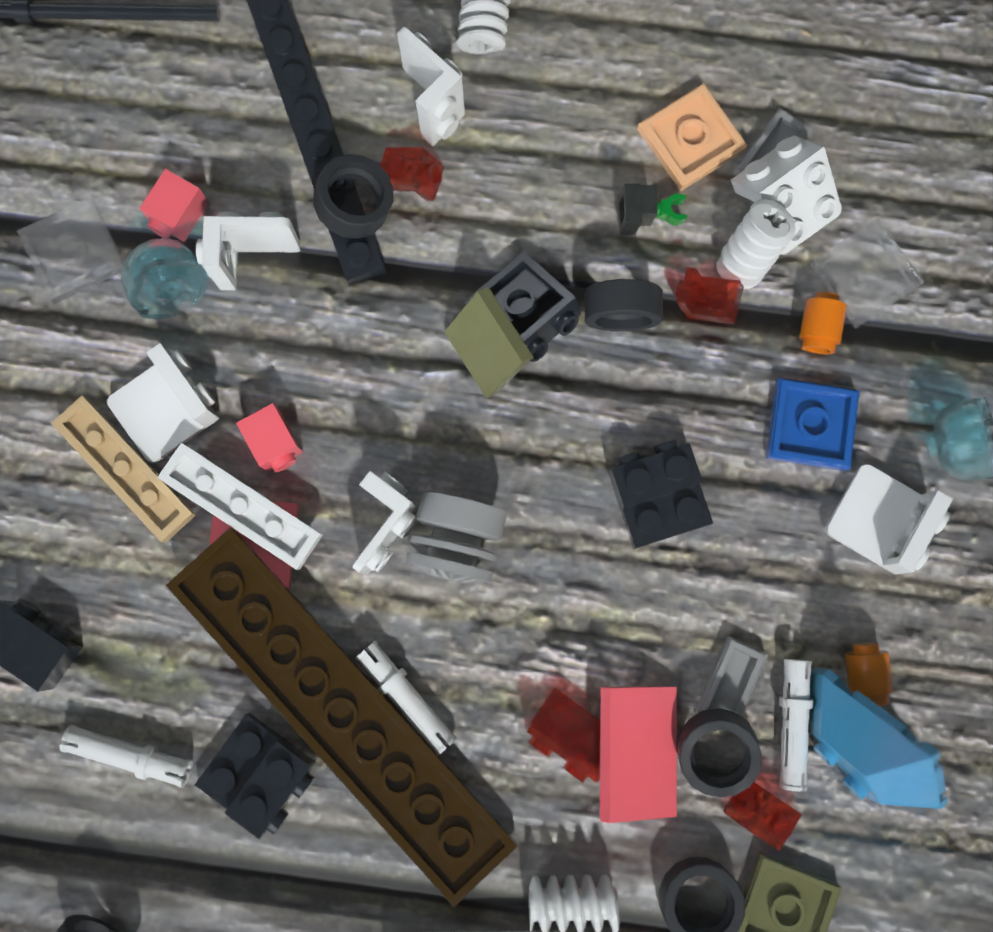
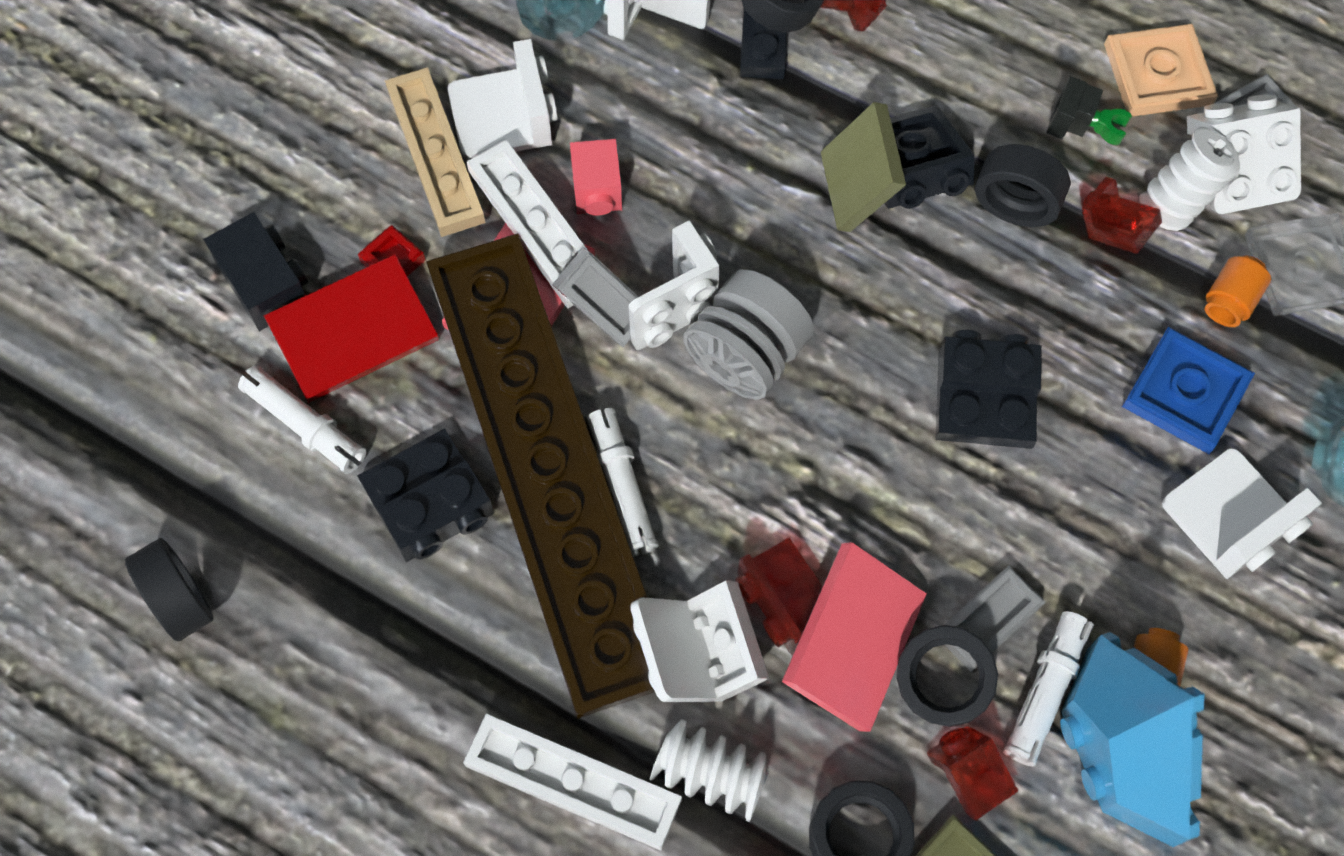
camera: 25 degrees right, 15 degrees down
none -> red tile [264,254,439,403]
none -> red tile [358,225,426,276]
none -> light grey tile [552,248,638,347]
none -> white bracket [630,581,769,702]

